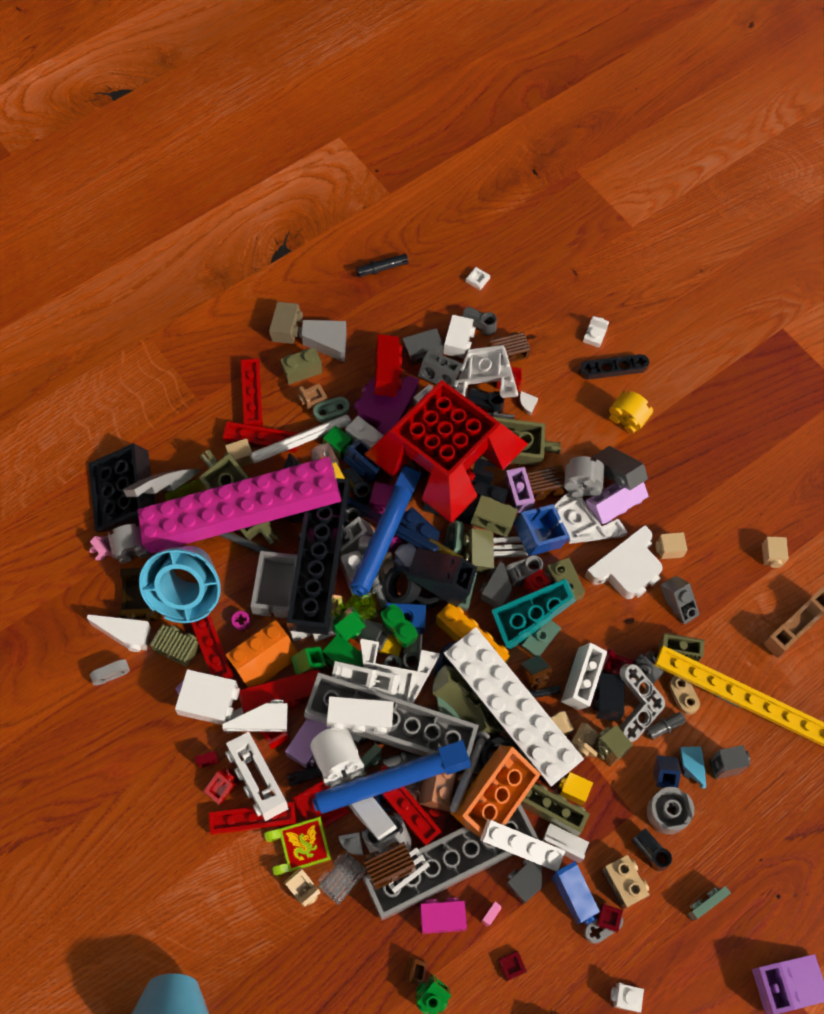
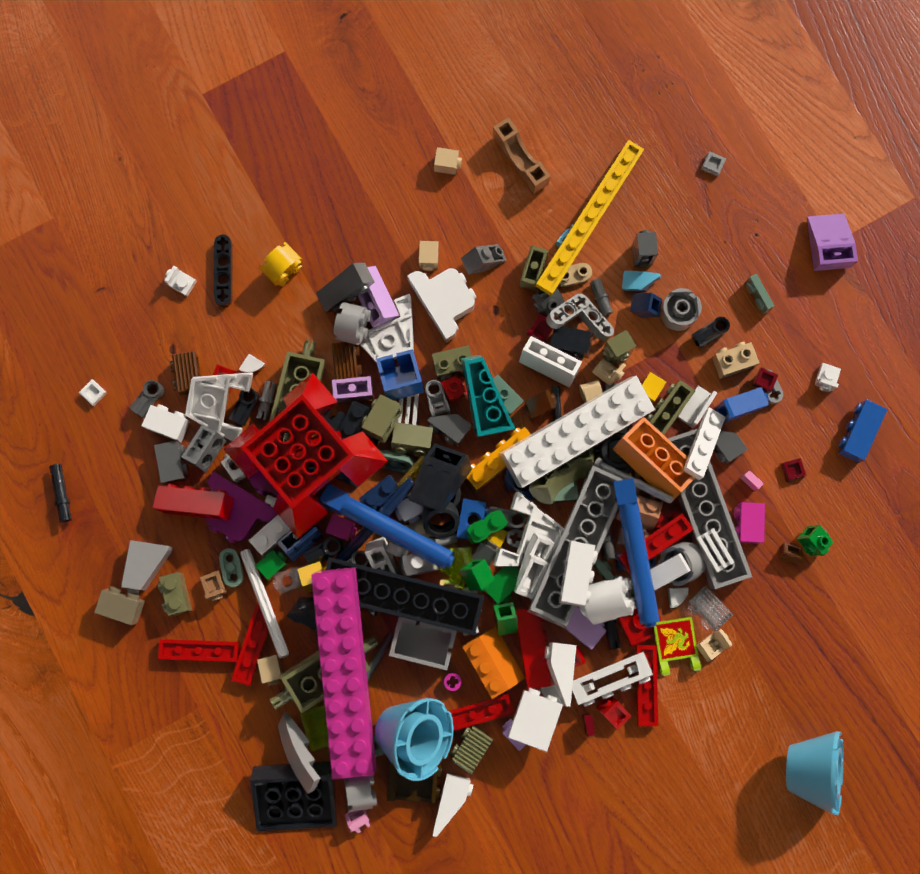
camera: 80 degrees left, 15 degrees up
light grey beam [89,660,130,686] -> none
reddish brown brick [363,841,416,890] -> none

